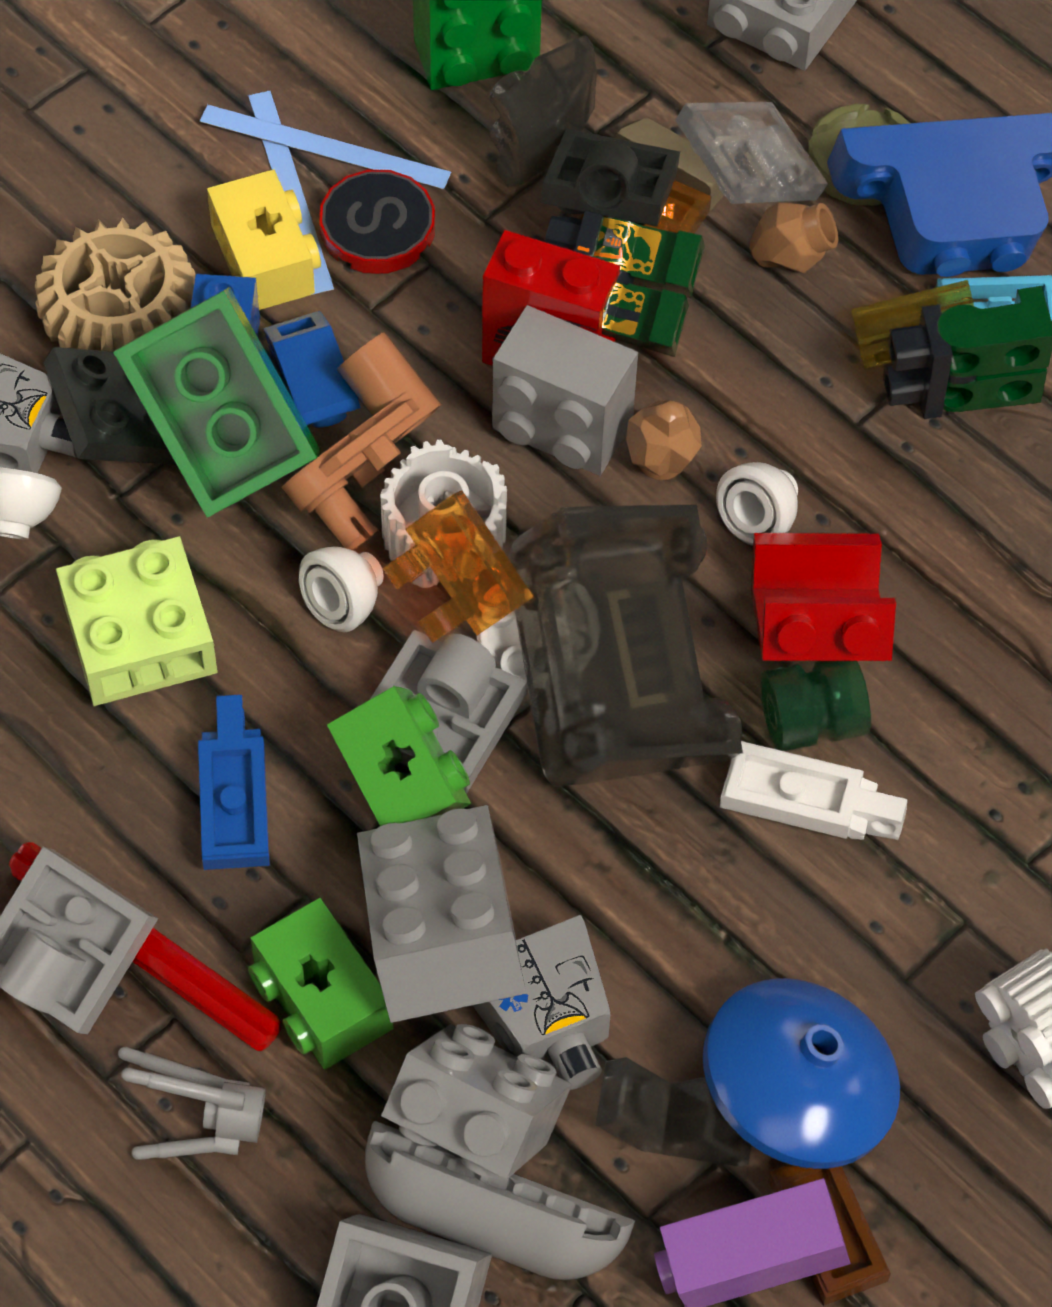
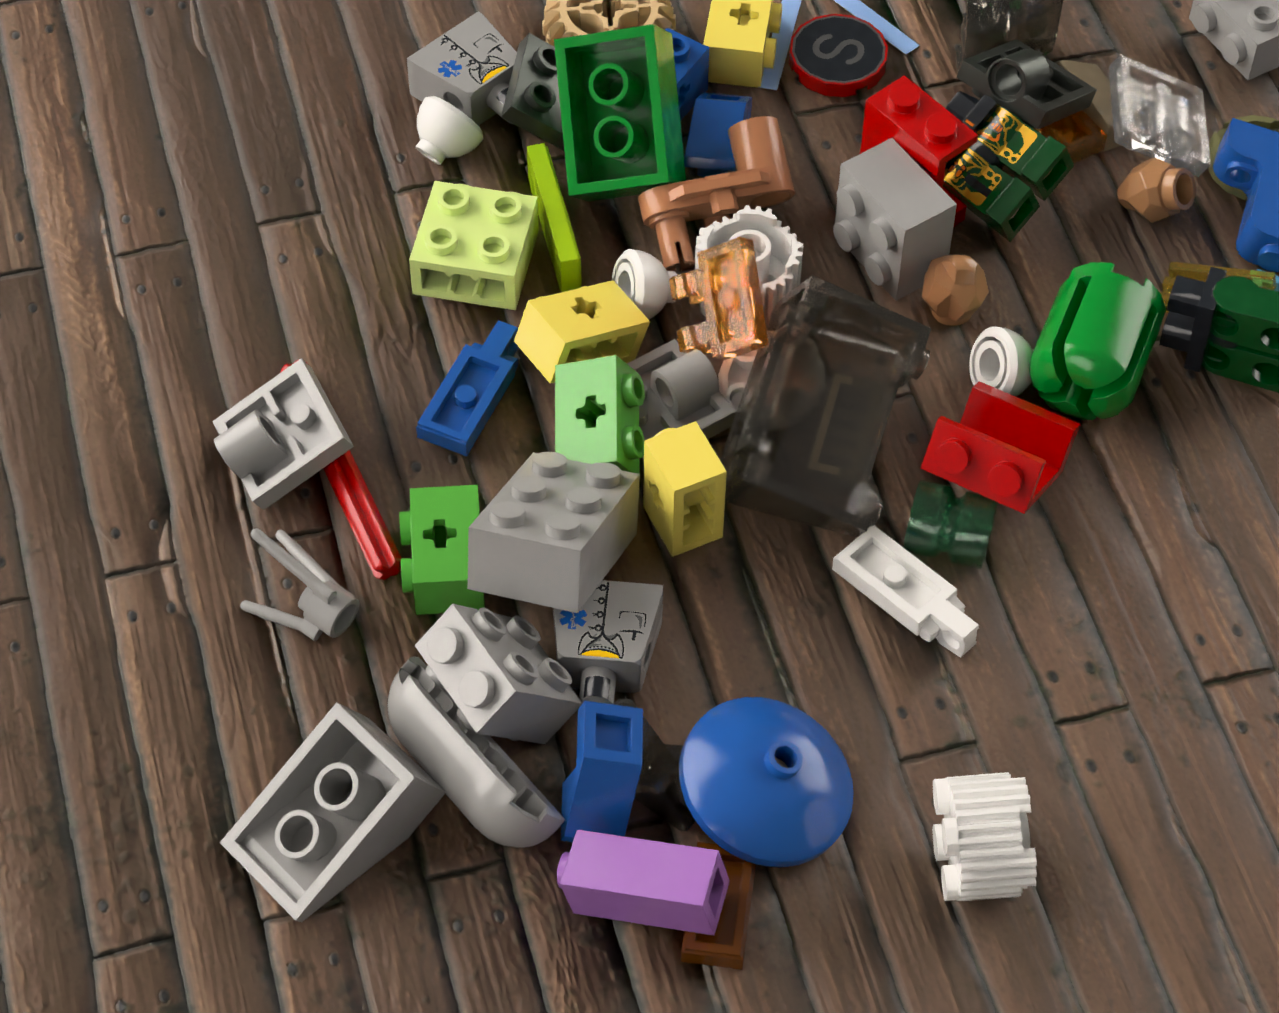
camera: 30 degrees right, 5 degrees down
none -> light yellow brick [514,280,650,384]
none -> lime tile [527,143,582,292]
none -> blue slope [561,701,643,842]
none -> light yellow brick [643,421,727,557]
none -> green cylinder [1029,262,1166,420]

